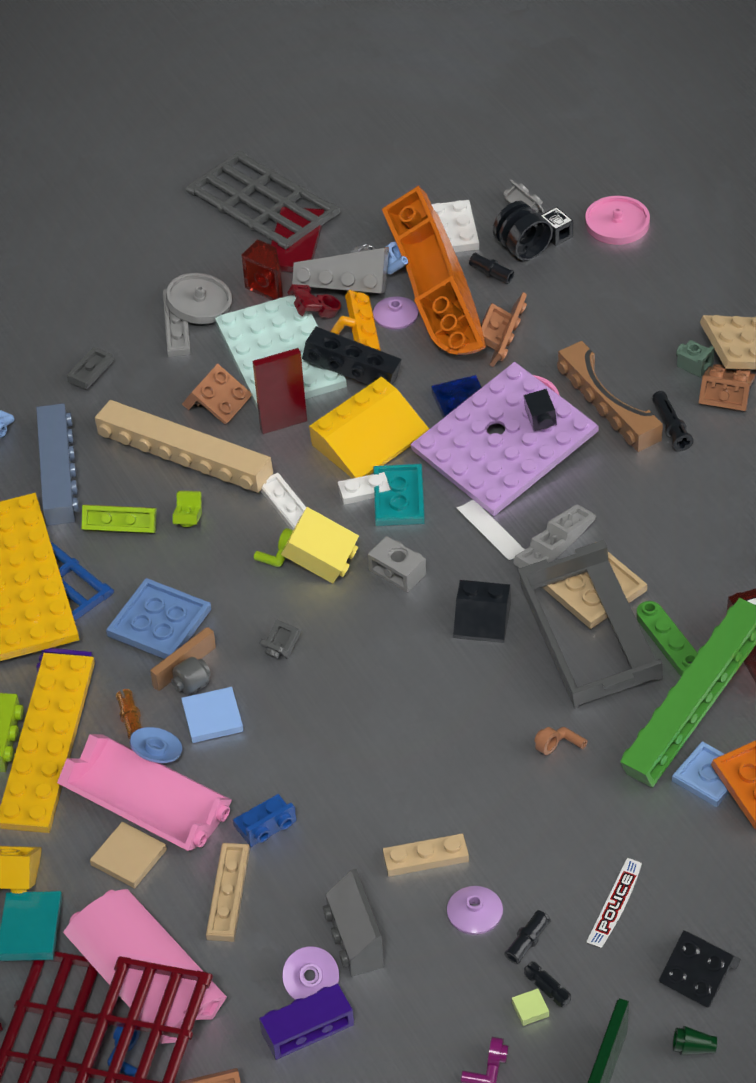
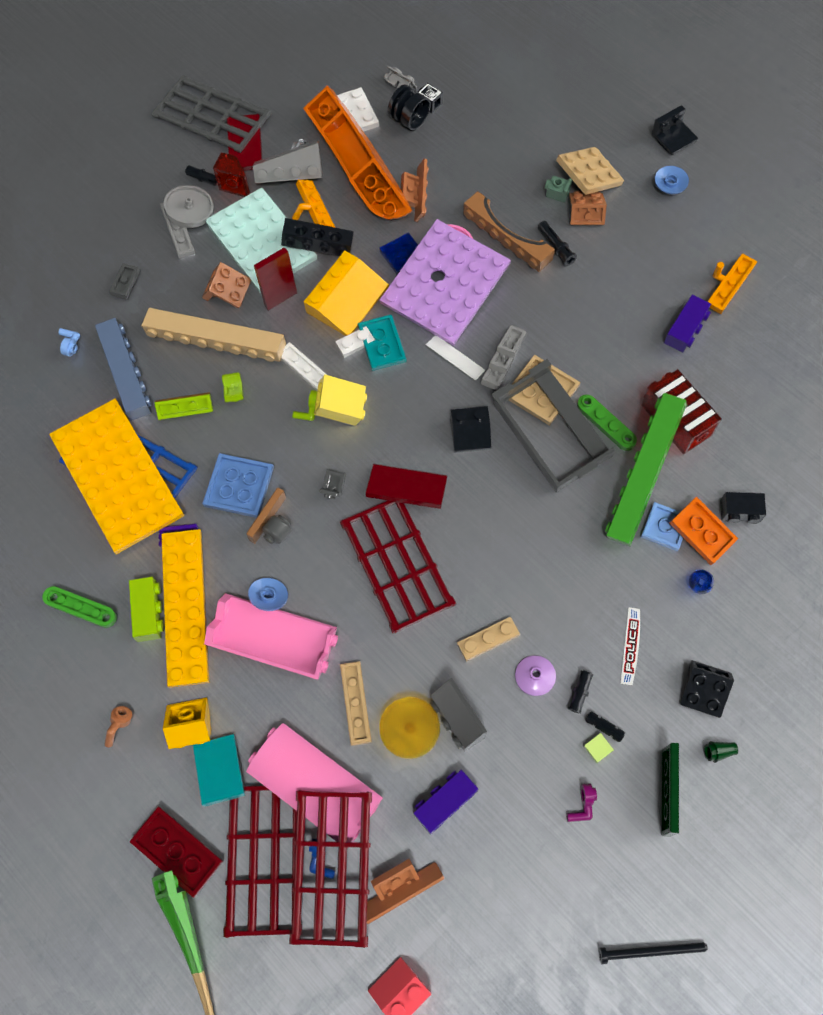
camera: 15 degrees left, 20 degrees up
tan tile [90,822,167,889] -> none
clear orange pin [116,689,142,740] -> none
light blue tile [181,687,244,743] -> none
blue bracket [233,794,296,847] -> none
lavender dish [282,946,339,1000] -> none
dark red piece [287,284,341,318] -> none
light grey brick [368,536,426,593] -> none
lavender dish [373,296,418,330] -> none
light blue plate [385,242,408,274] -> none
black pin [469,252,514,284] -> none
black brick [523,388,557,431] -> none
nougat plate [534,727,588,755] -> none
bright pink piece [585,196,650,245] -> none
none -> black axle [185,165,219,186]
none -> dark red door [340,501,456,634]
none -> dark red tile [366,464,447,509]
none -> clear yellow piece [380,697,440,759]
none -> clear blue piece [689,569,714,594]

